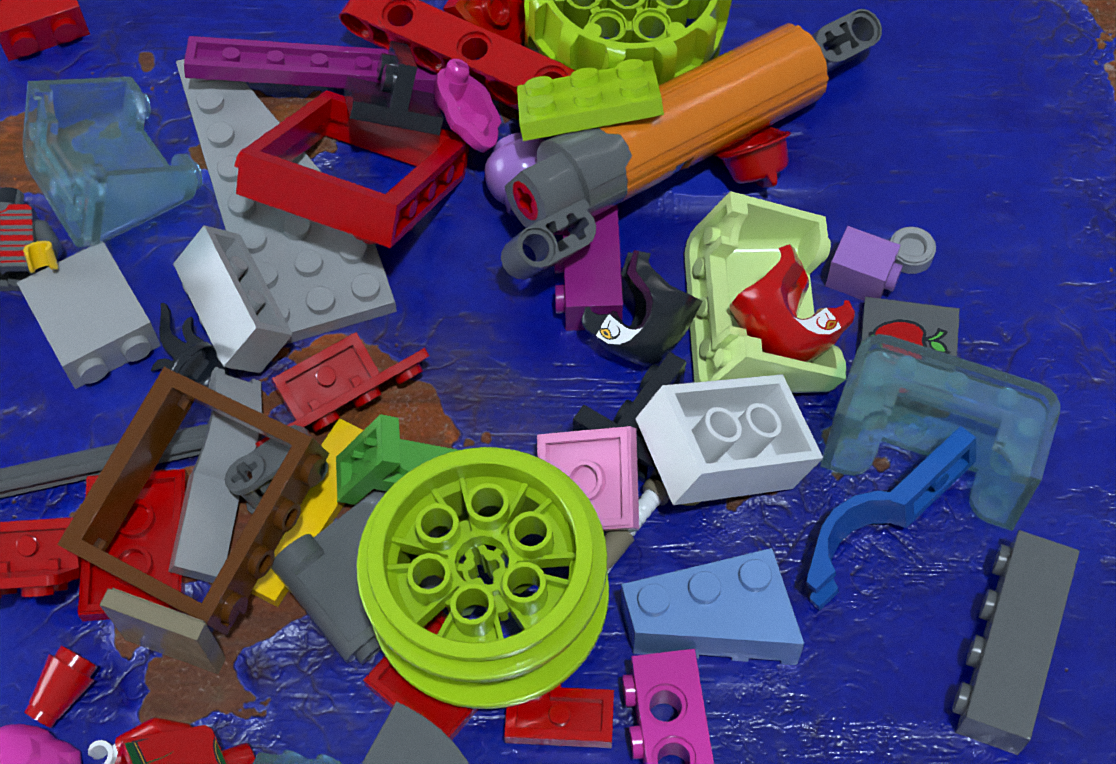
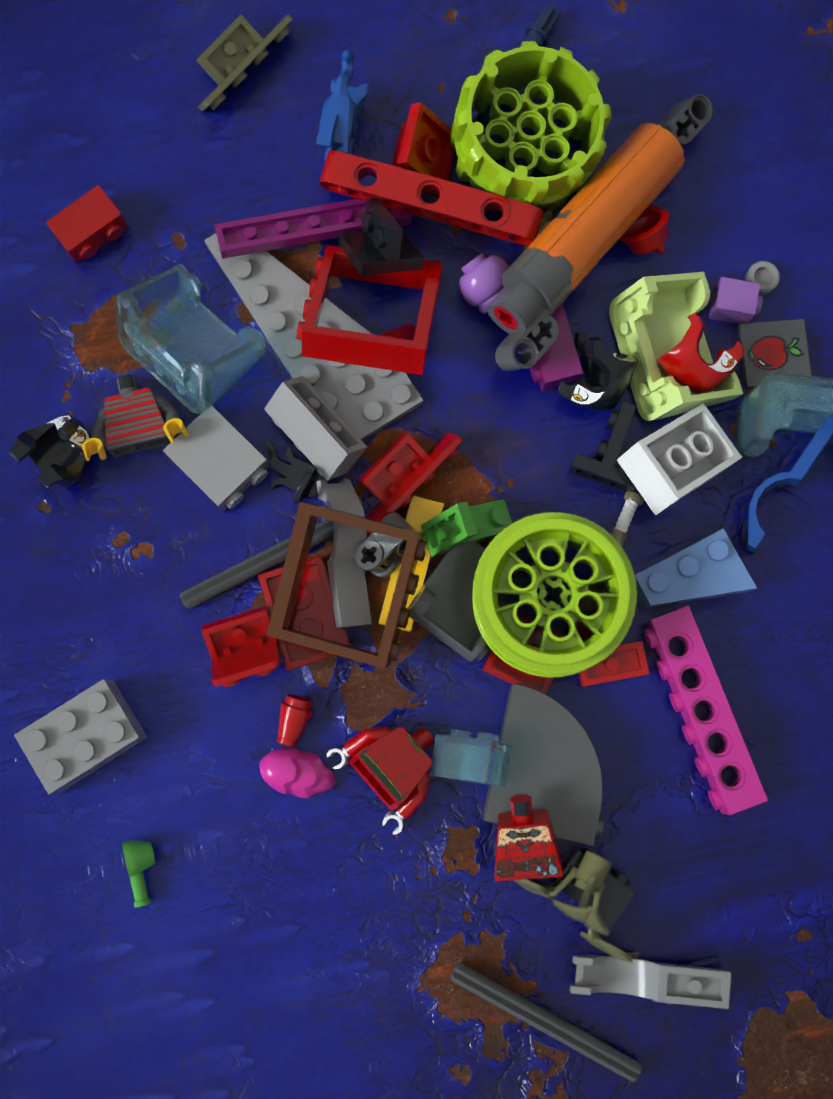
camera: 15 degrees left, 20 degrees up
tile [100,588,226,674] -> none
dark pink arm [434,59,502,153] -> none
lime plate [517,59,664,141] -> none
bright pink tile [537,426,639,531] -> none

